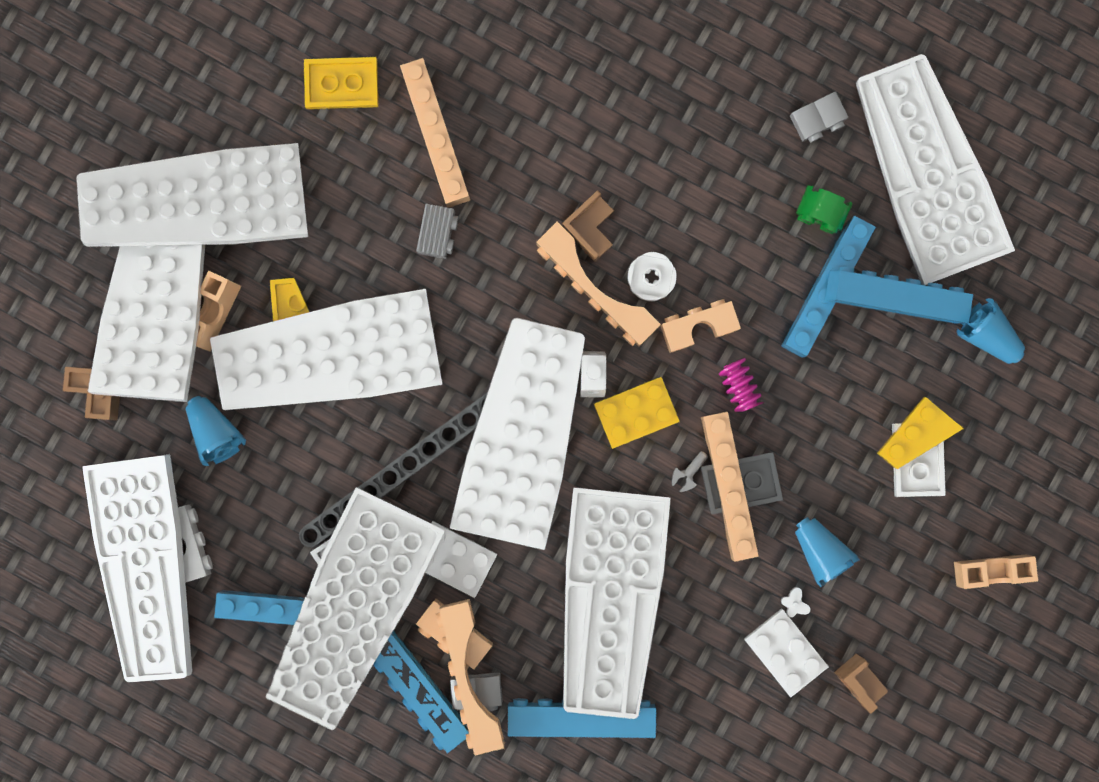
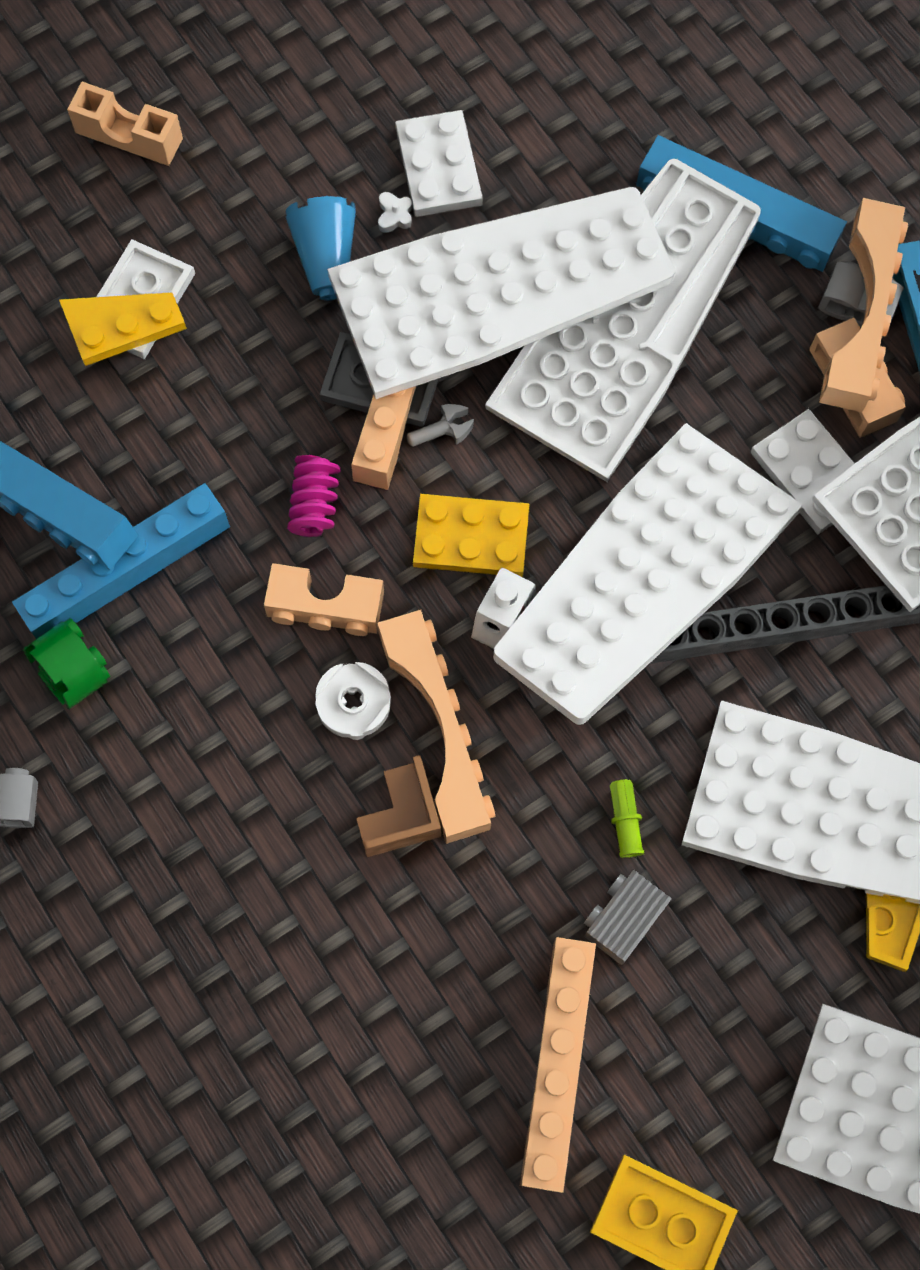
camera: 155 degrees left, 15 degrees down
medium nougat panel [834,654,888,714] -> none
none -> white wing [327,187,675,399]
none -> lime axle [610,779,644,858]

